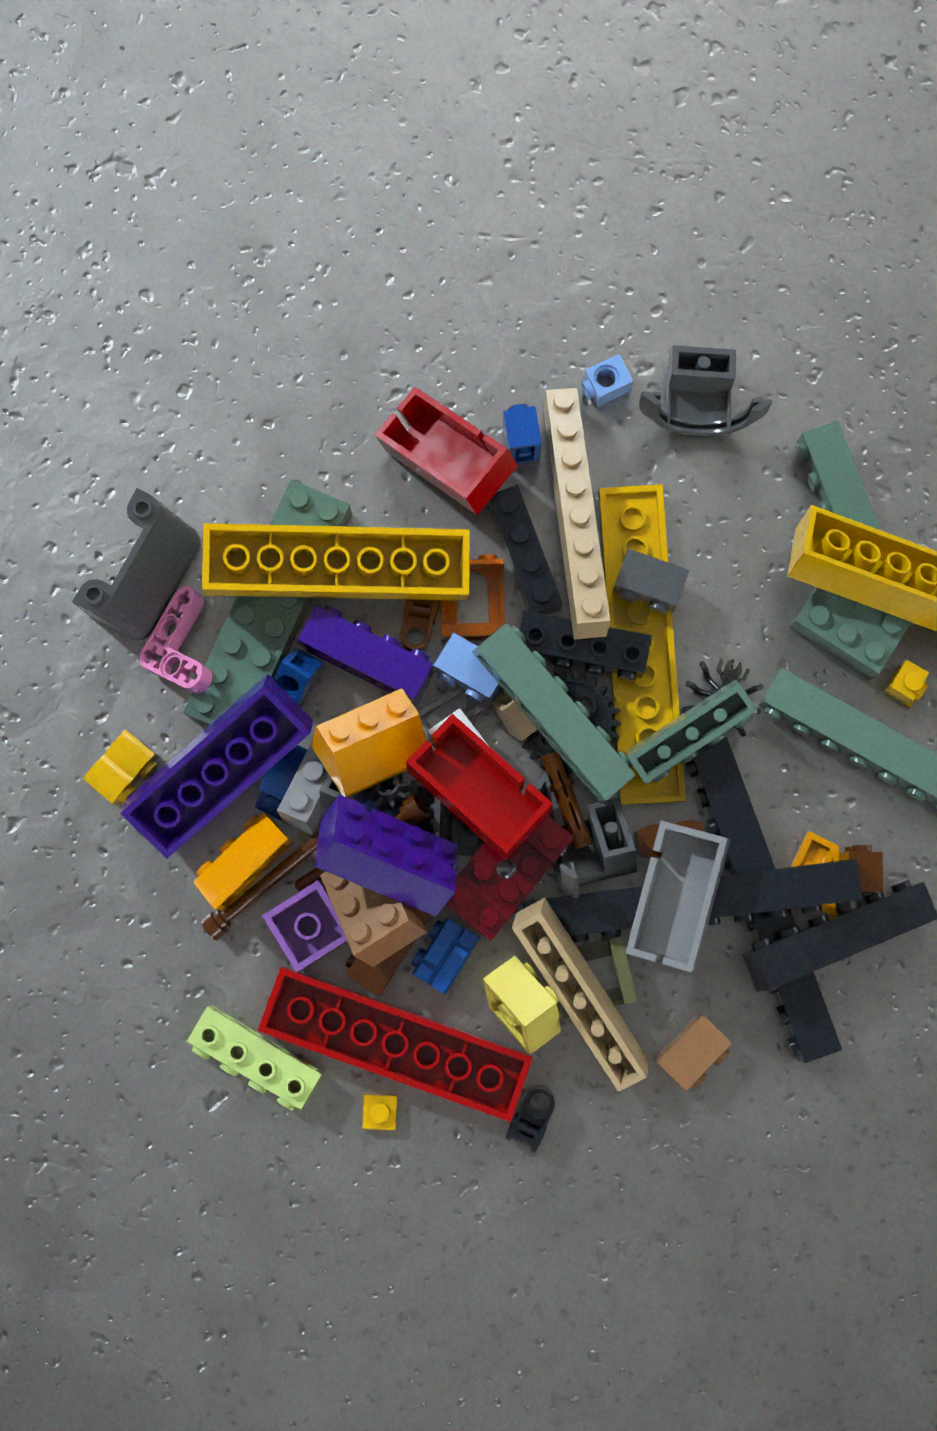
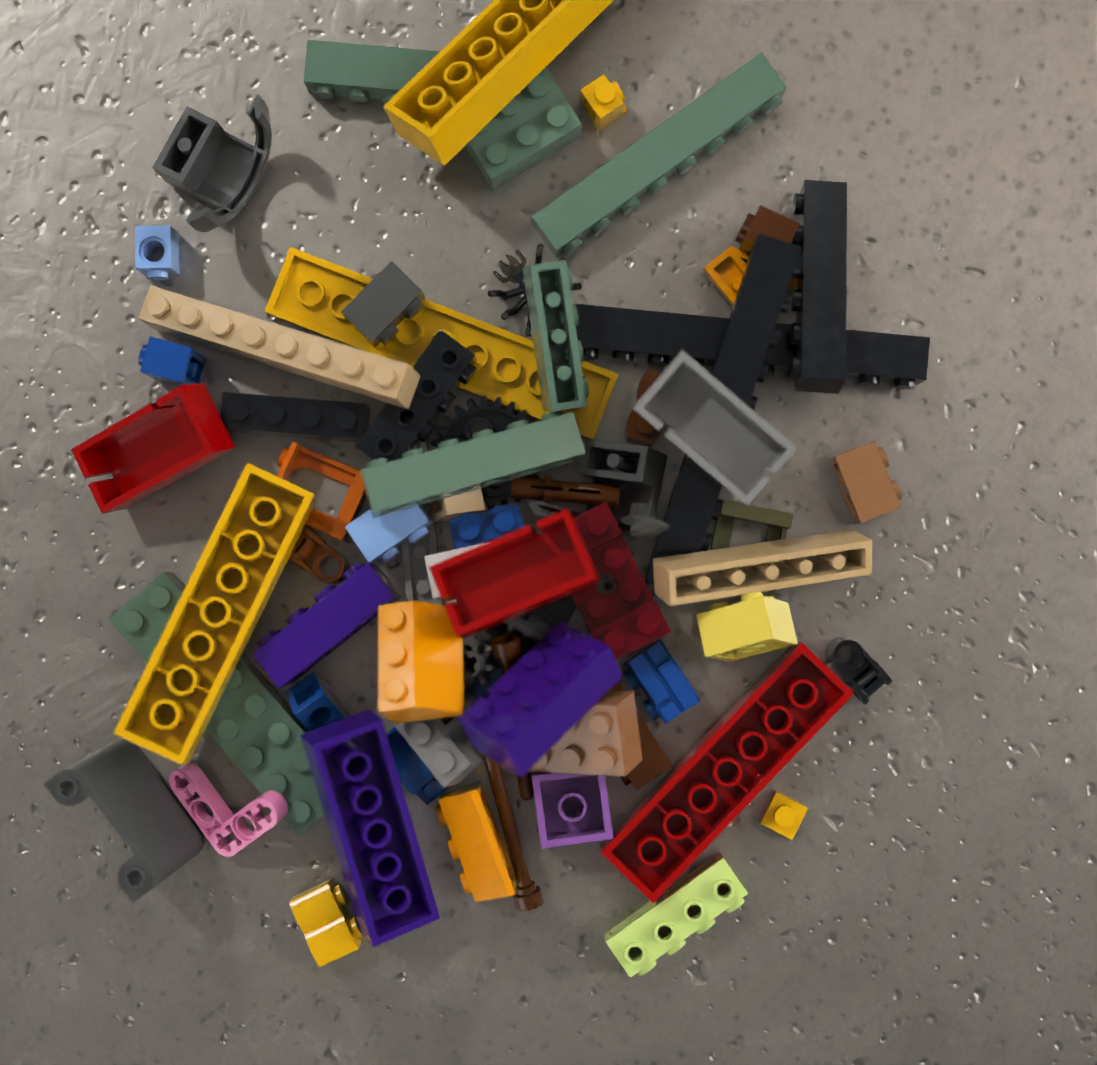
camera: 65 degrees left, 5 degrees up
none -> blue brick [449,504,524,549]

